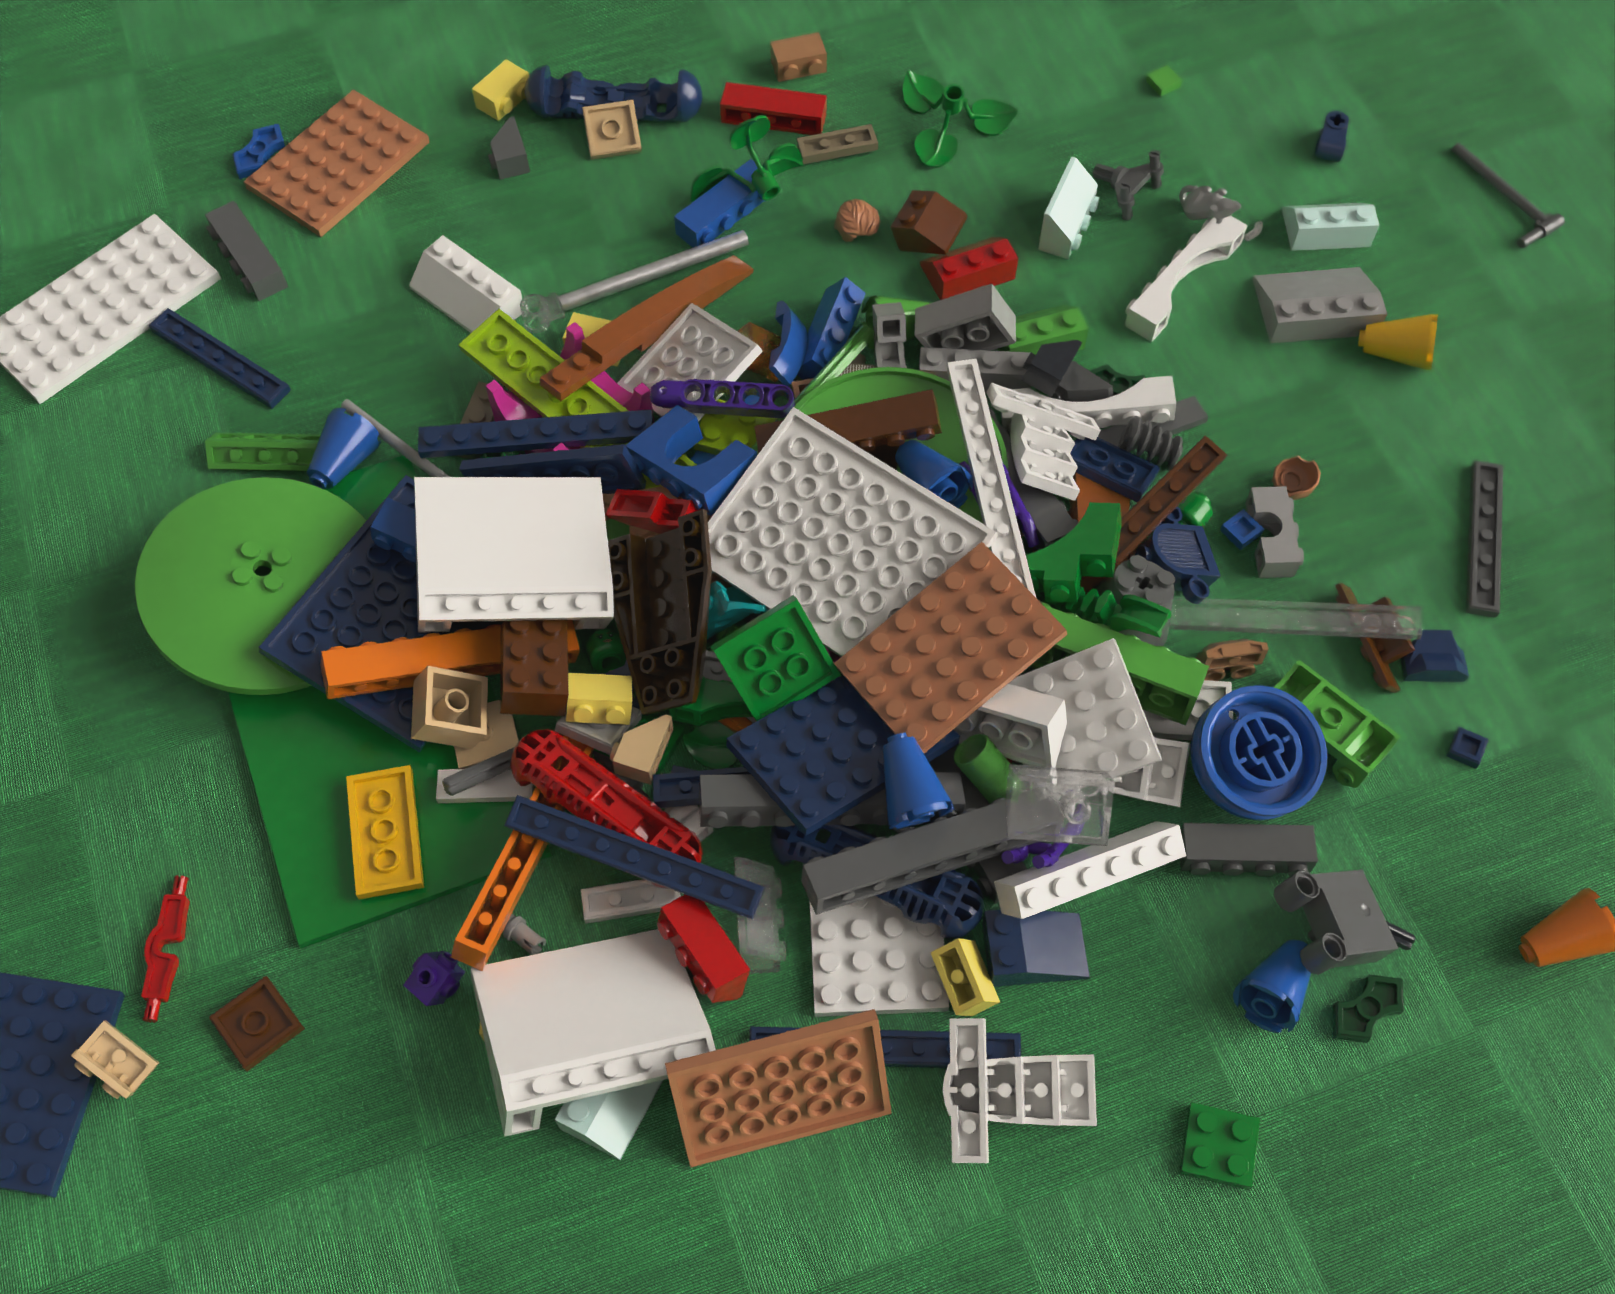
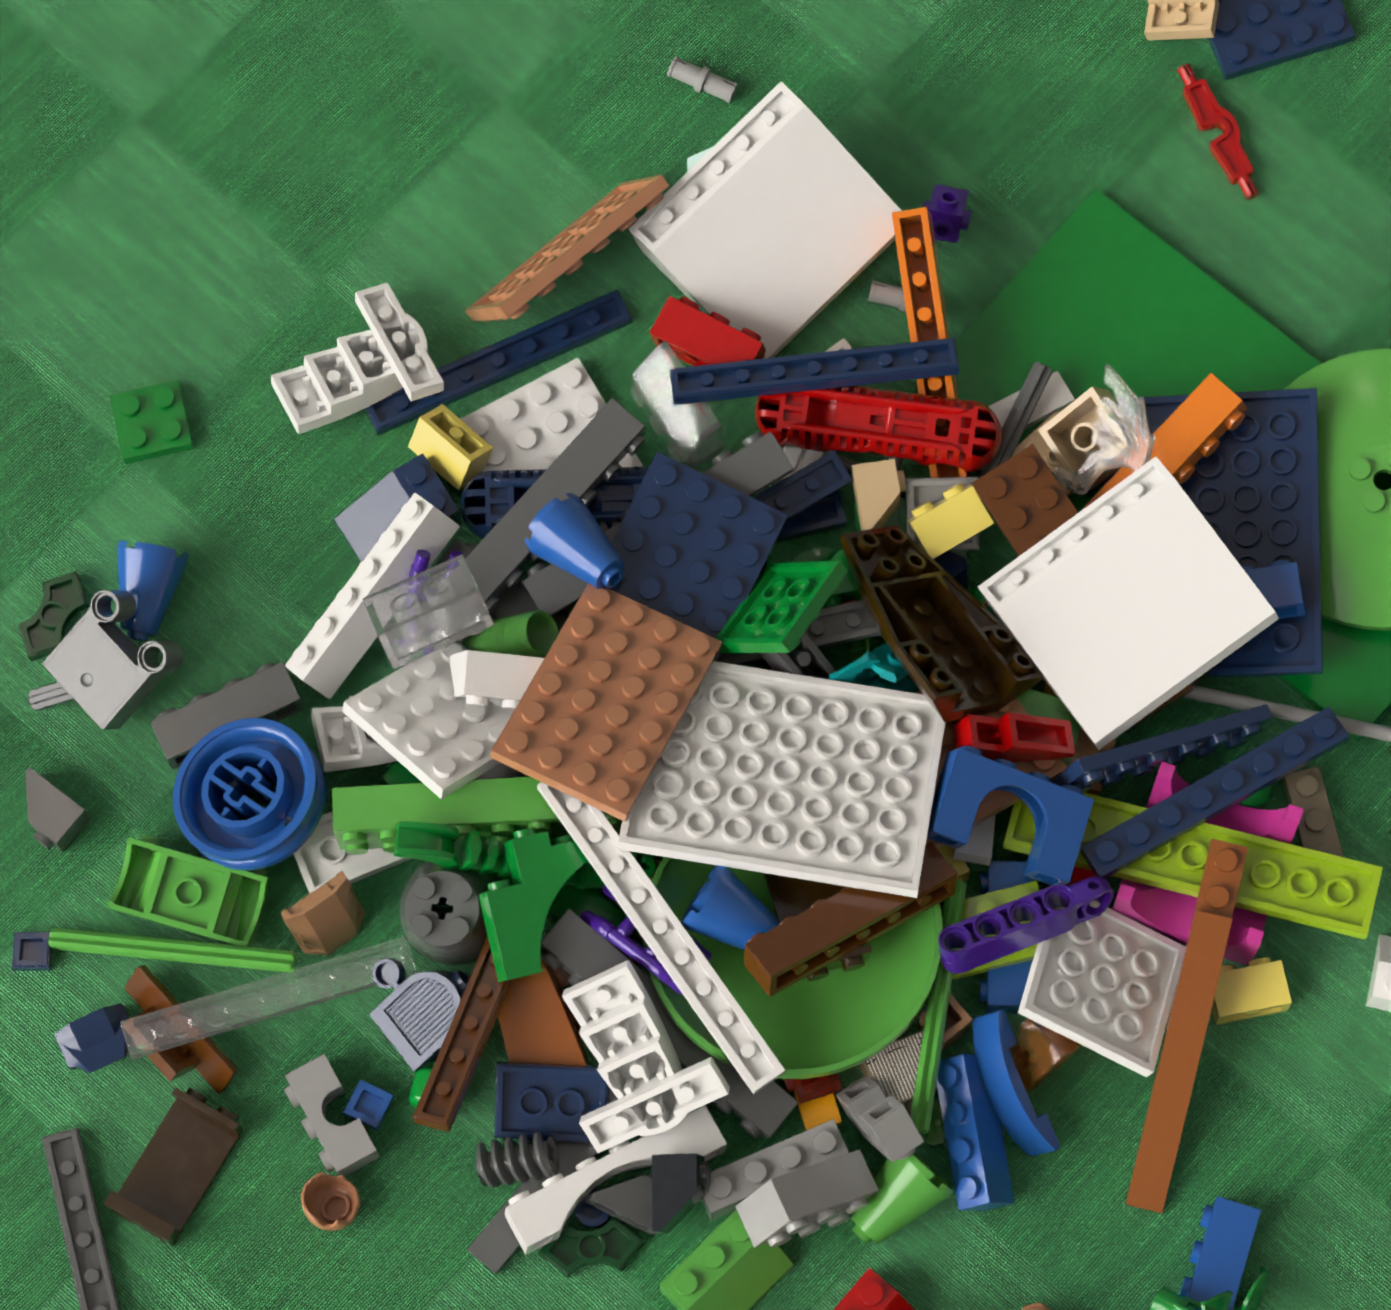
camera: 155 degrees right, 10 degrees up
reddish brown tile [209,975,305,1072] -> none
yellow plate [346,765,424,900] -> none
flat silver piece [520,230,749,333] -> none
none -> dark grey slope [25,767,91,853]
none -> bright green axle [48,928,297,973]
none -> dark brown panel [104,1088,243,1247]
none -> light grey pin [667,56,738,104]
none -> clear animal [1053,364,1156,495]

